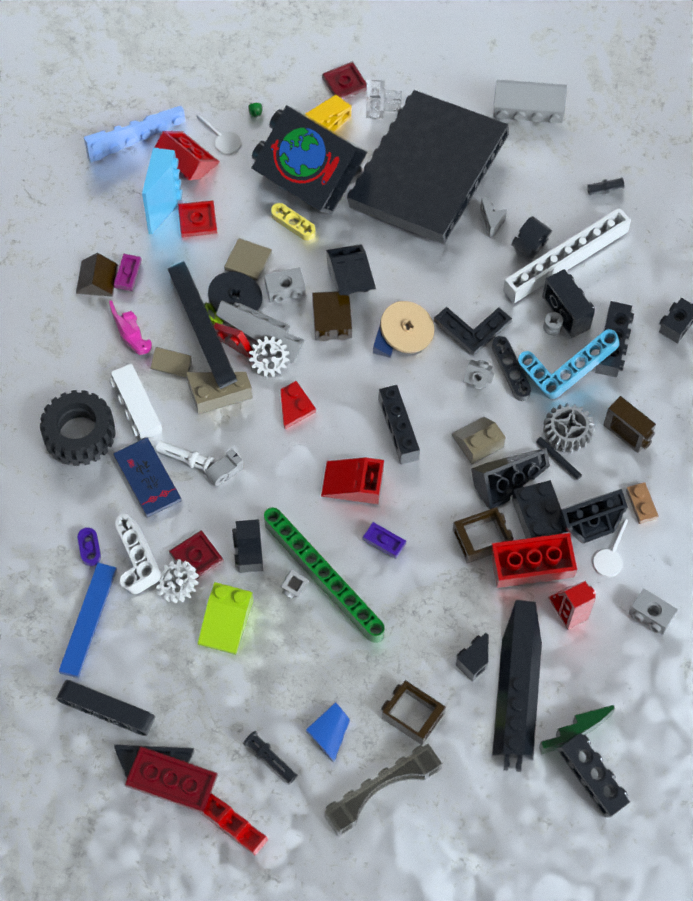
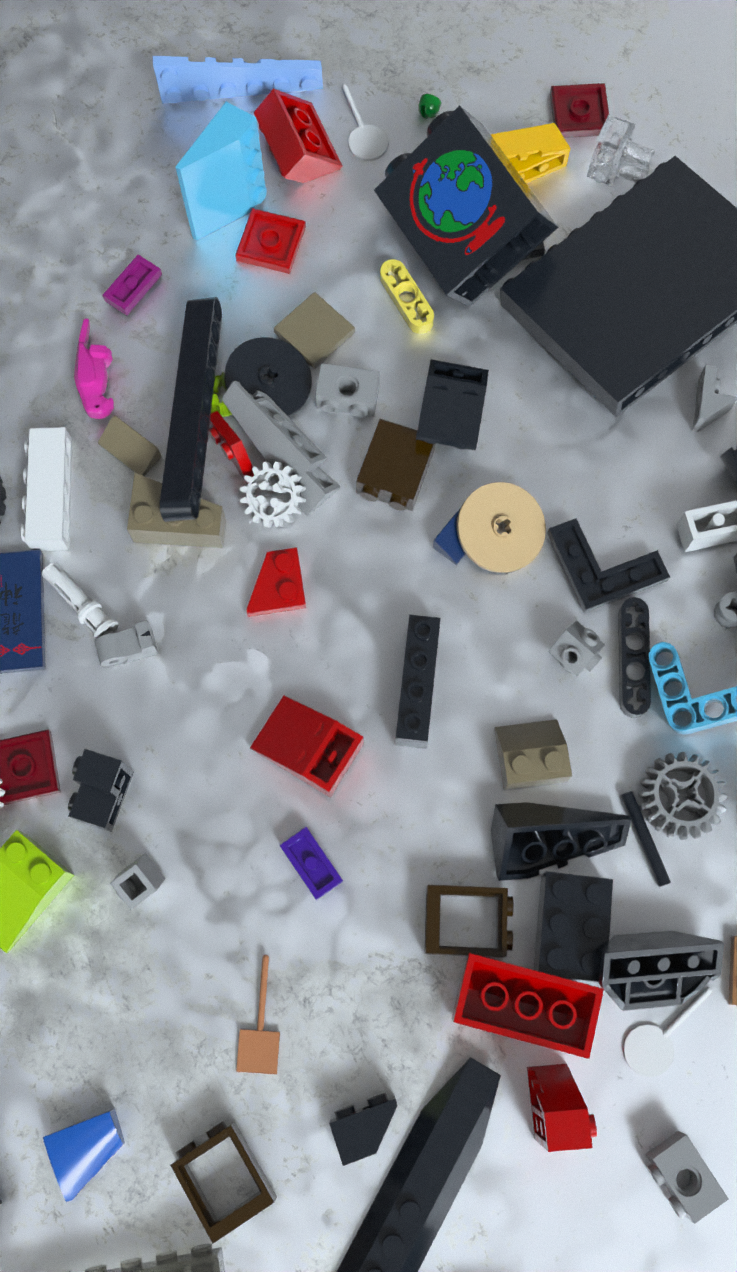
camera: 25 degrees right, 10 degrees up
dark brown slope [76,252,118,297] -> none
green beam [264,507,385,643] -> none
none -> nougat piece [236,954,280,1074]

